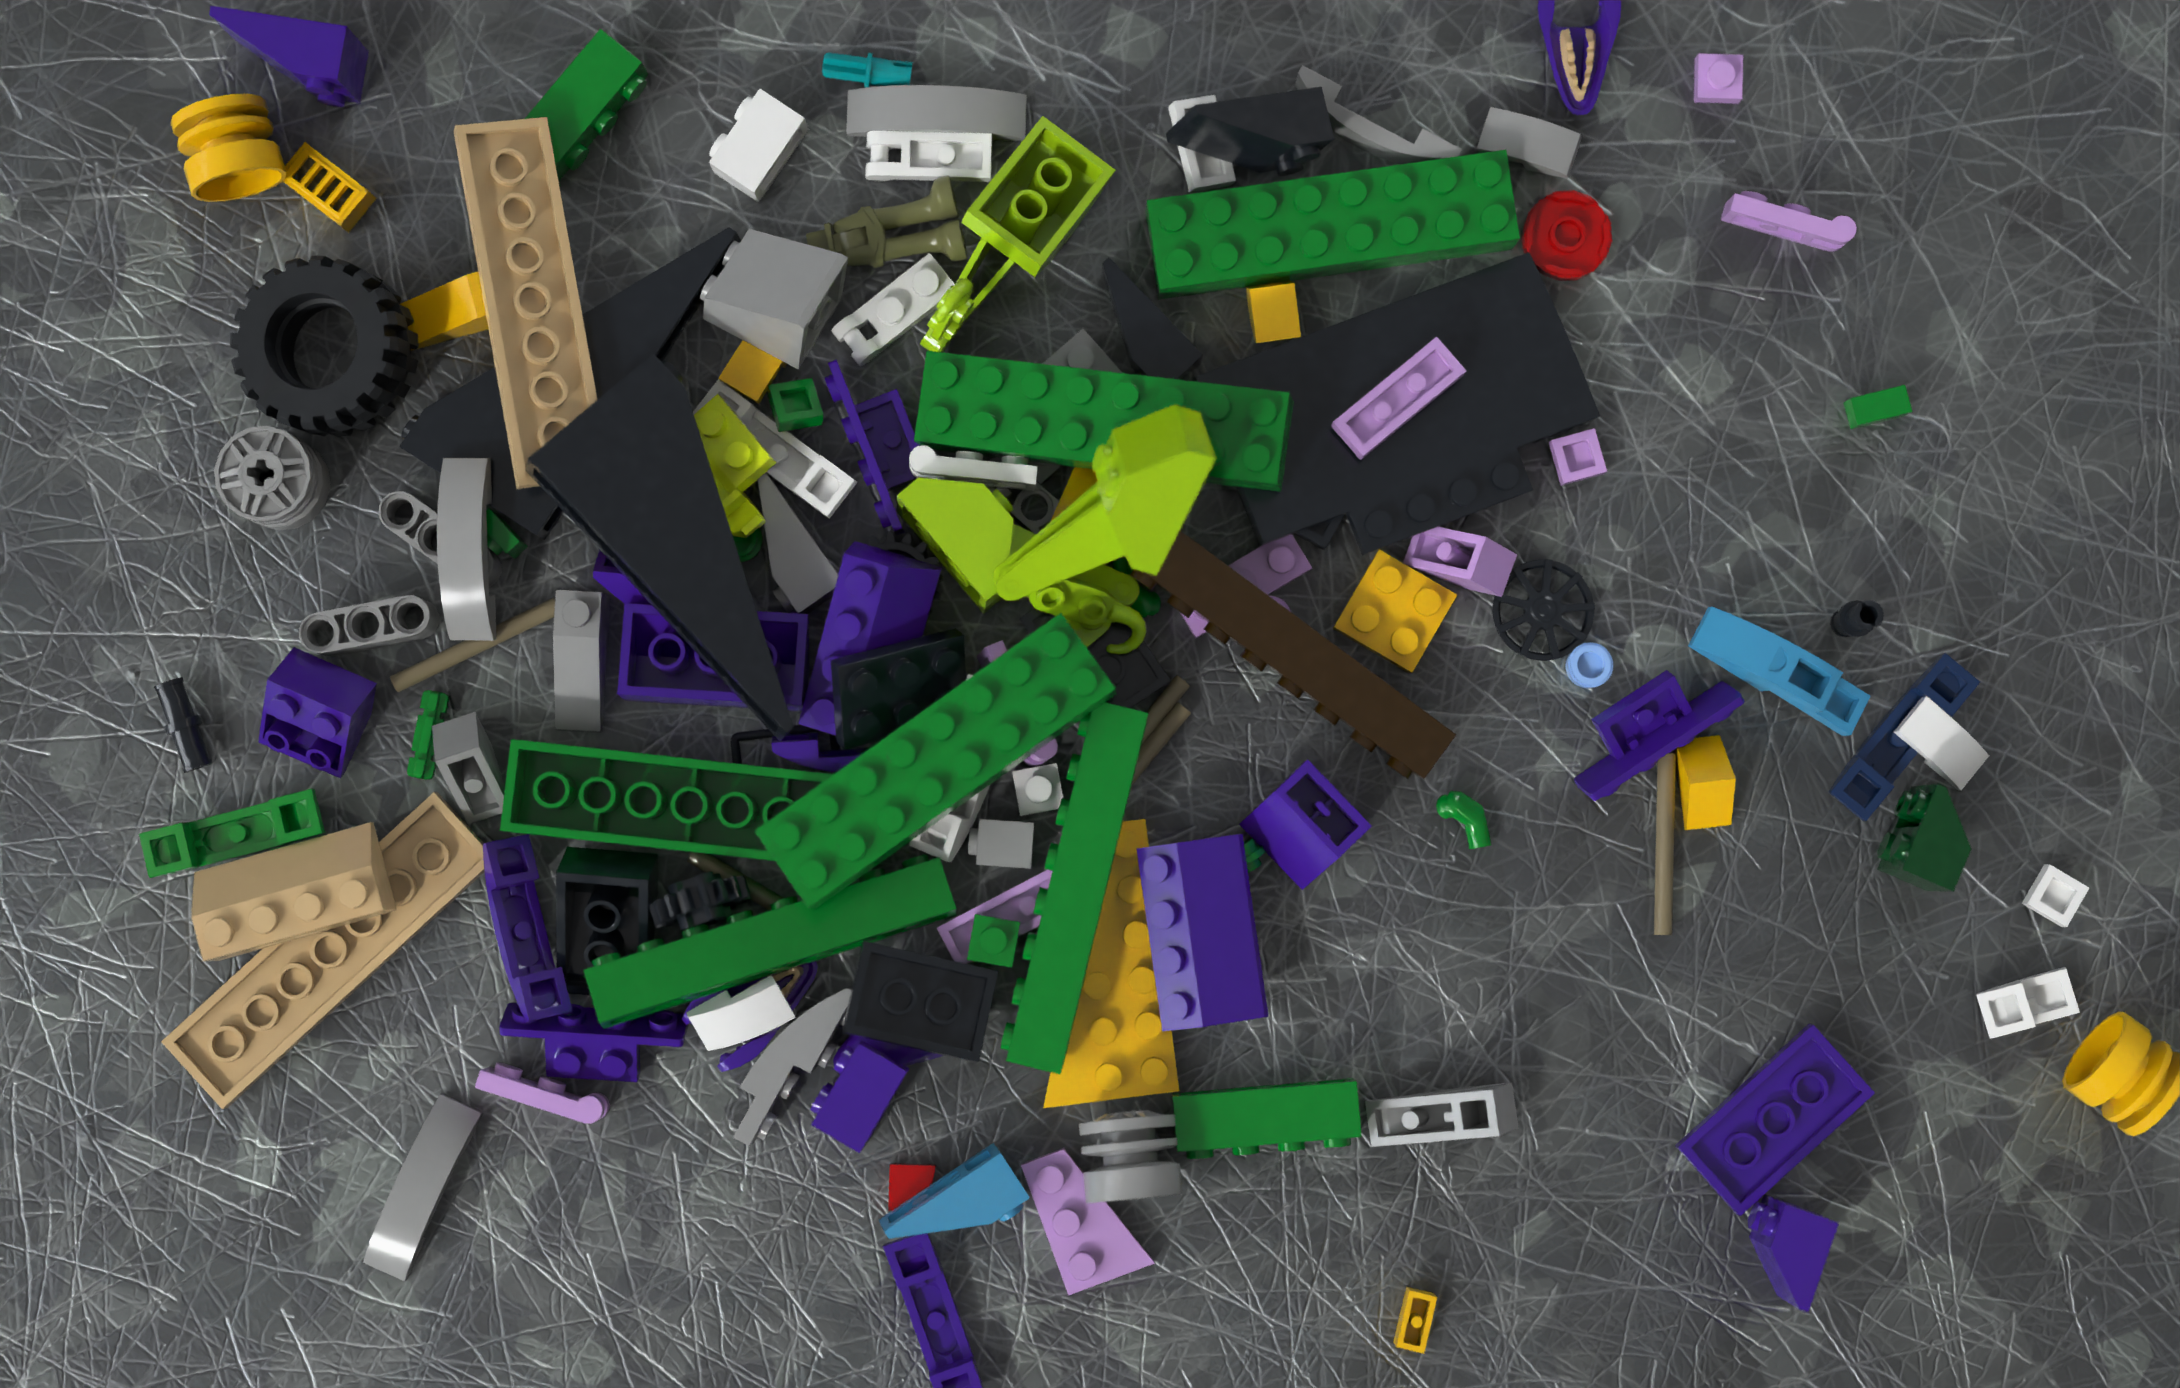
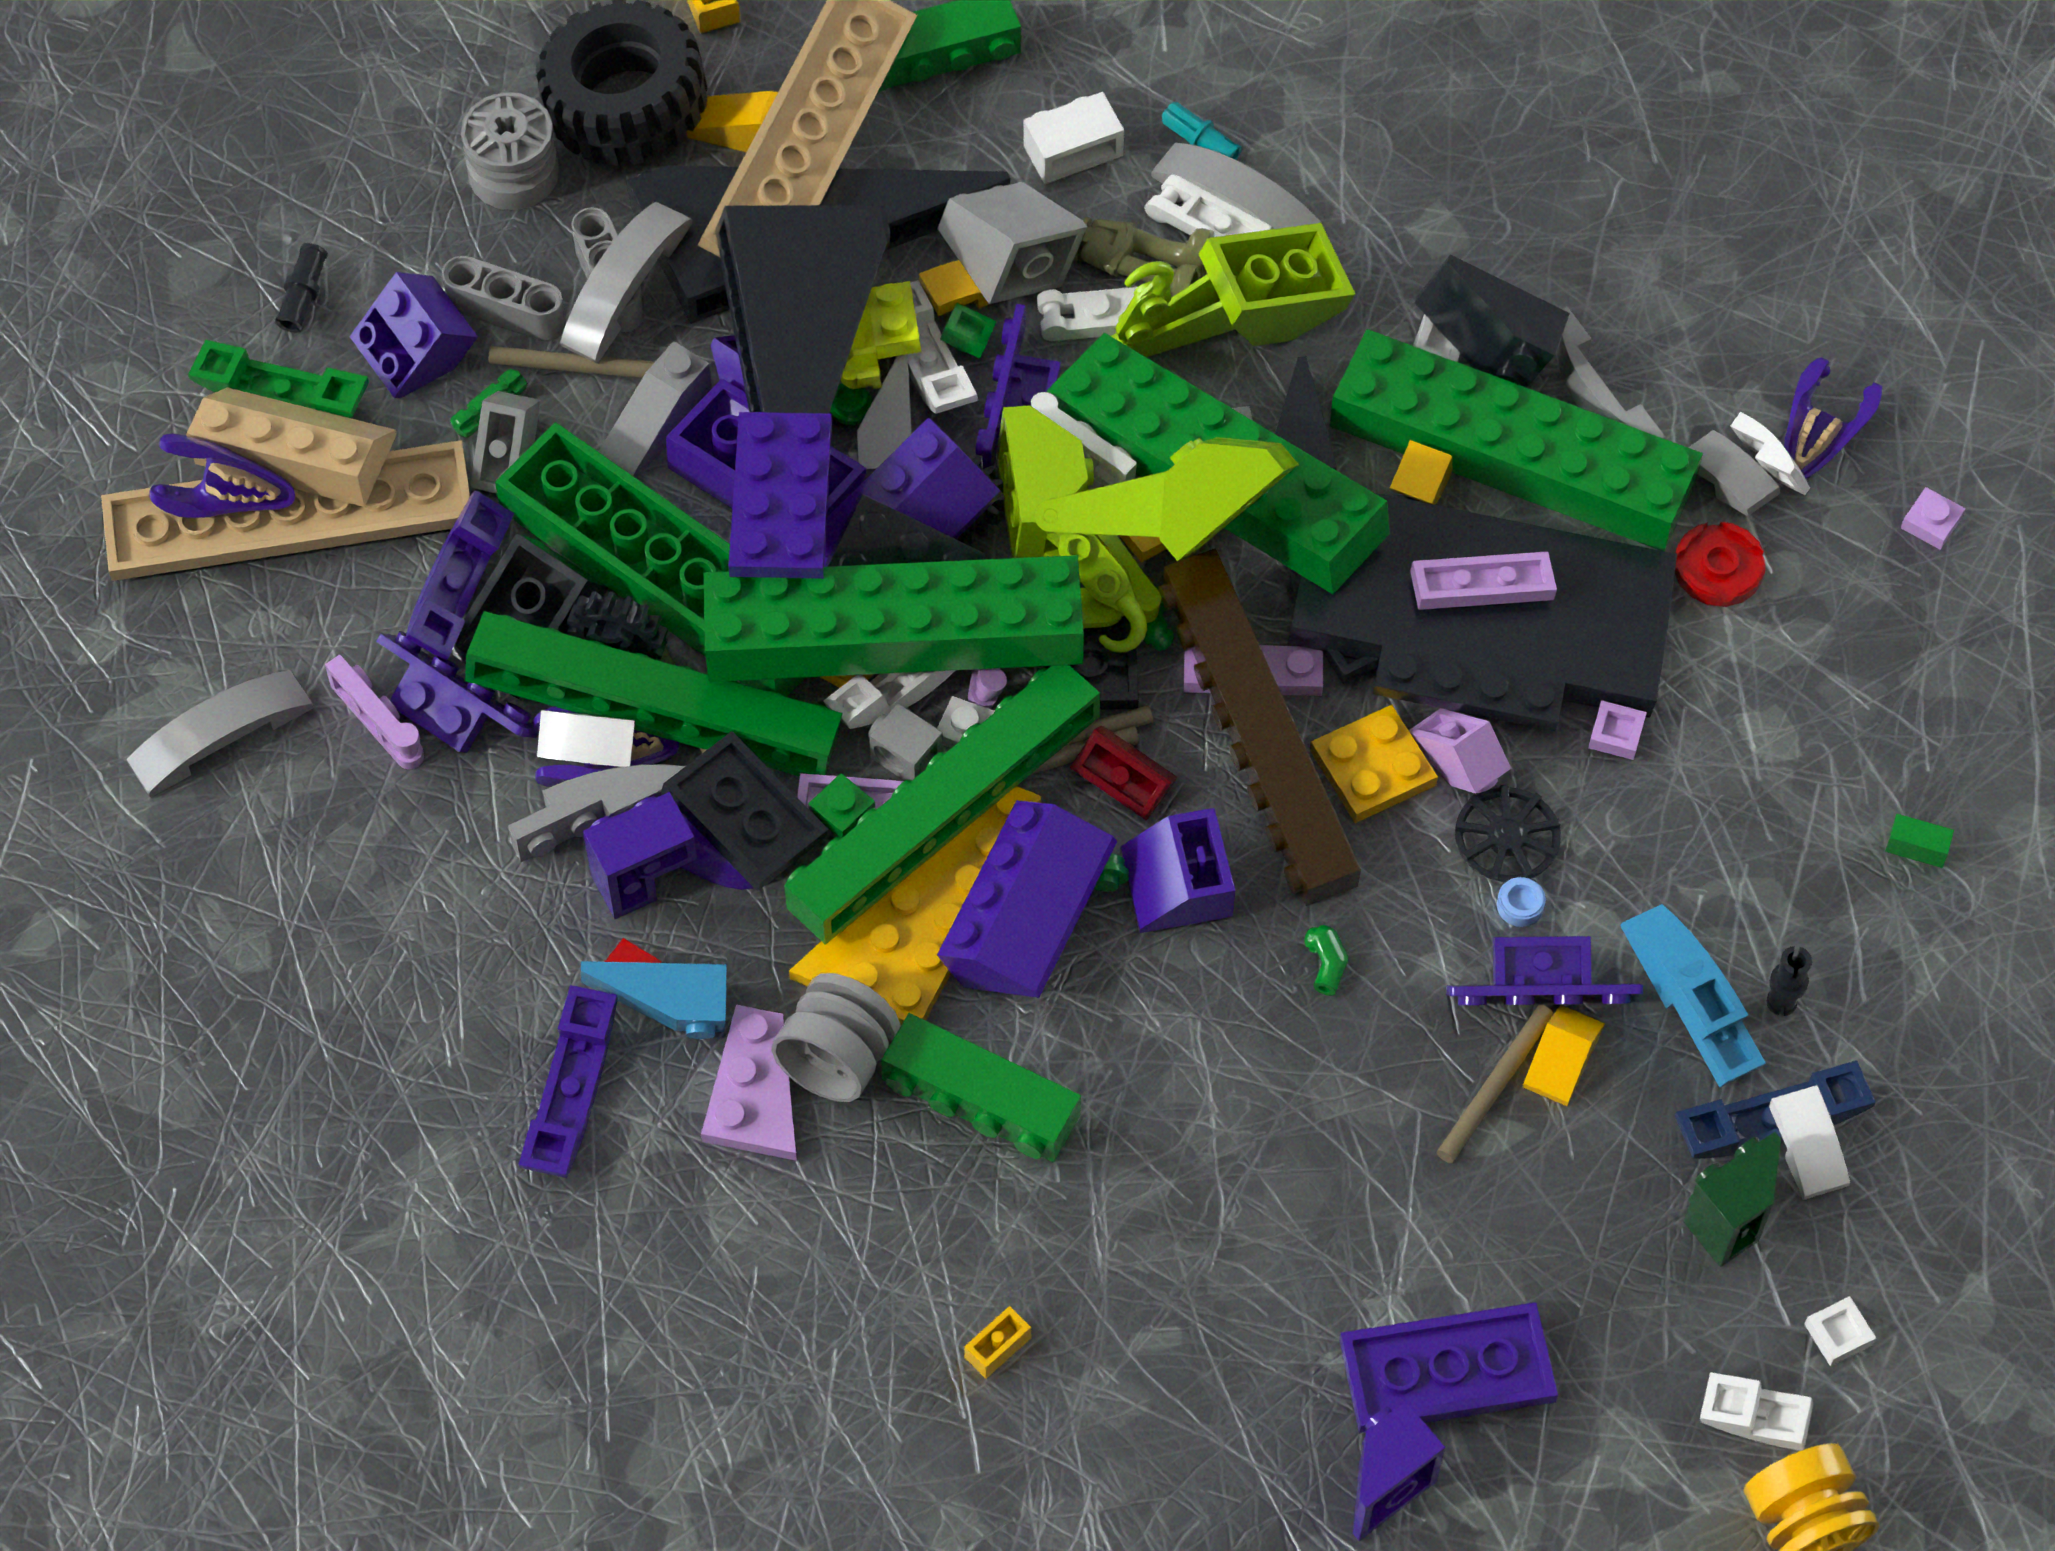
camera: 35 degrees right, 25 degrees down
green plate [486,508,528,558] -> none
light grey slope [1365,1083,1519,1147] -> none
lavender plate [1721,191,1857,252] -> none
none -> dark purple animal [149,433,295,518]
none -> dark purple plate [728,412,832,579]
none -> dark red slope [1070,726,1177,820]
none -> white slope [1730,412,1810,495]

